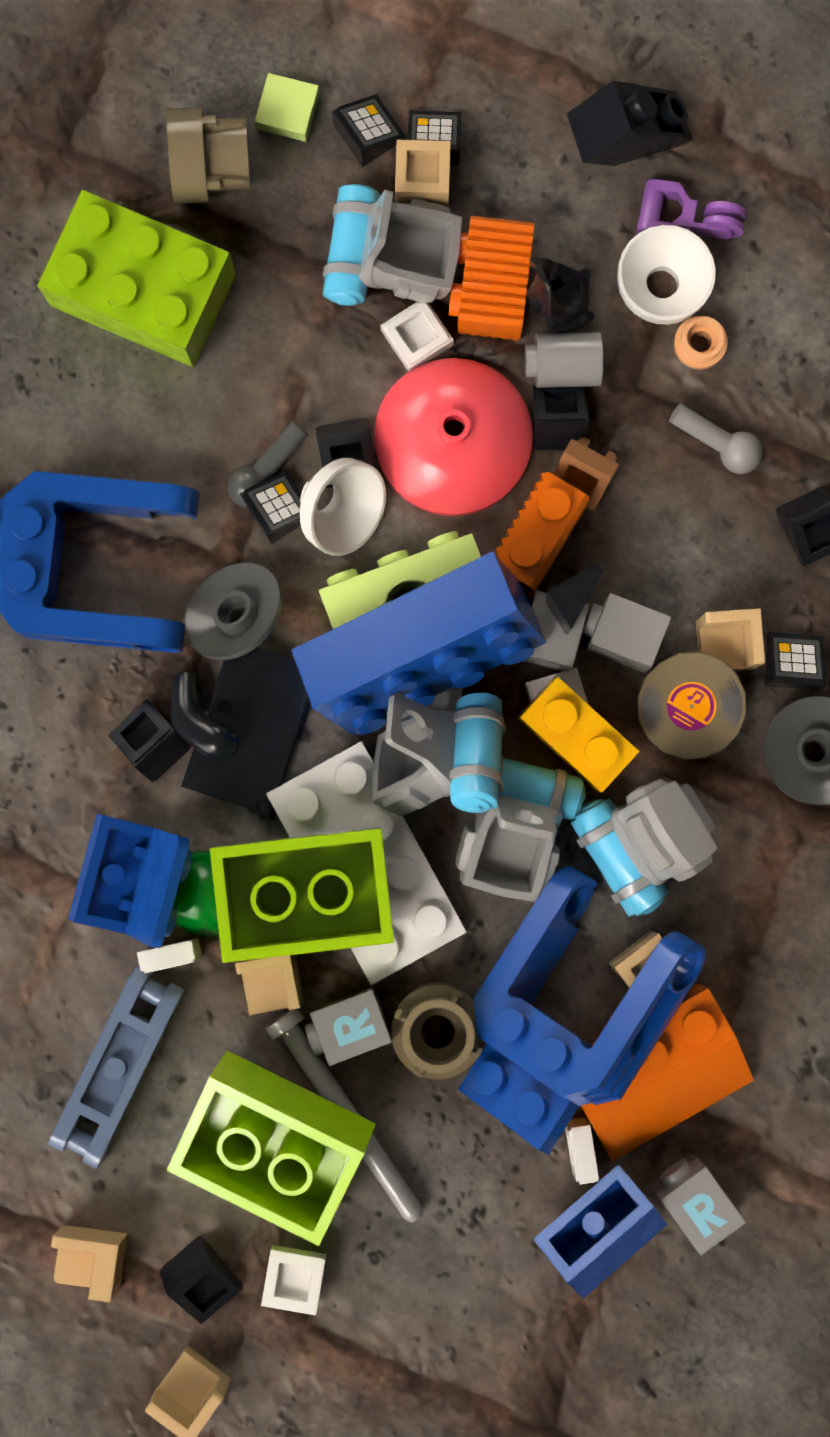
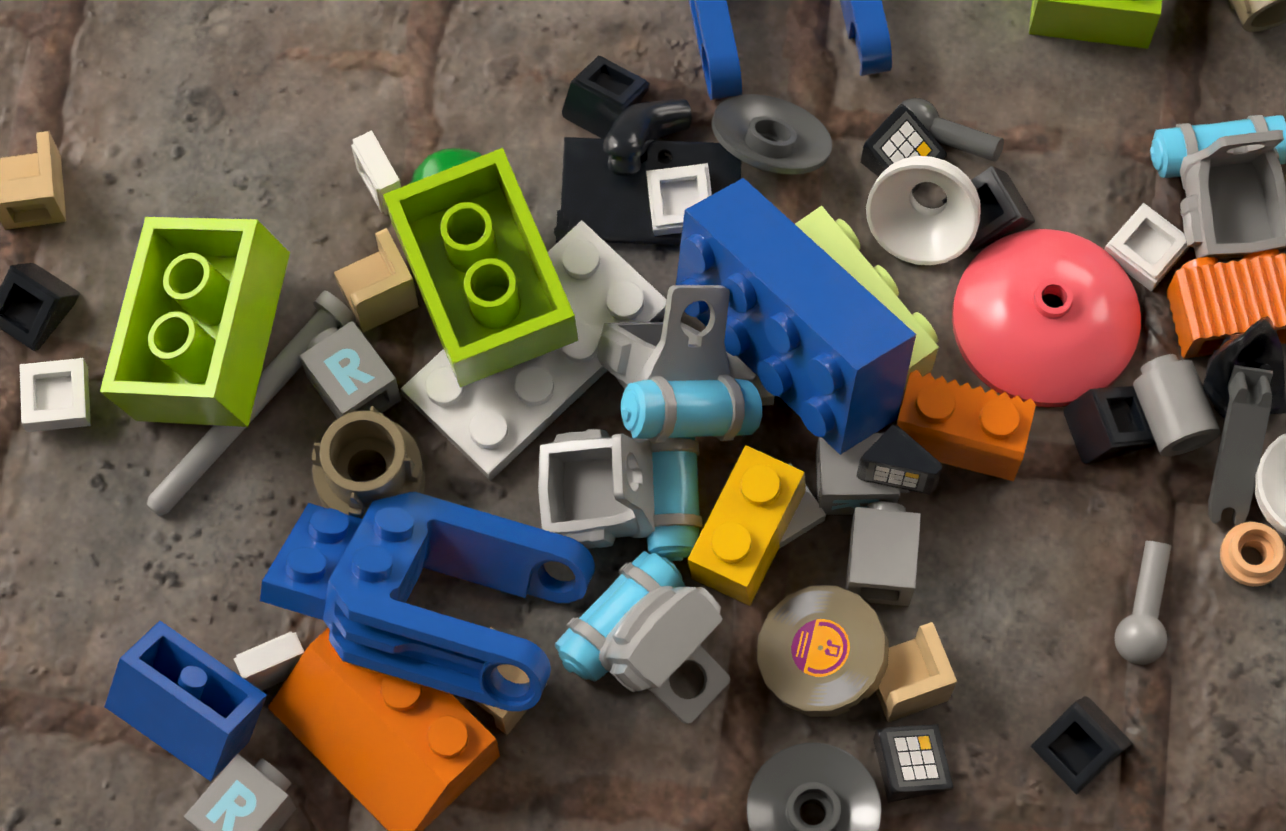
camera: 70 degrees right, 15 degrees down
sand blue plate [48,966,186,1169] -> none
blue bracket [68,813,192,948] -> none
medium nougat tile [553,437,619,511] -> none
none -> white tile [646,163,712,236]
none -> dark grey piece [1208,365,1273,526]

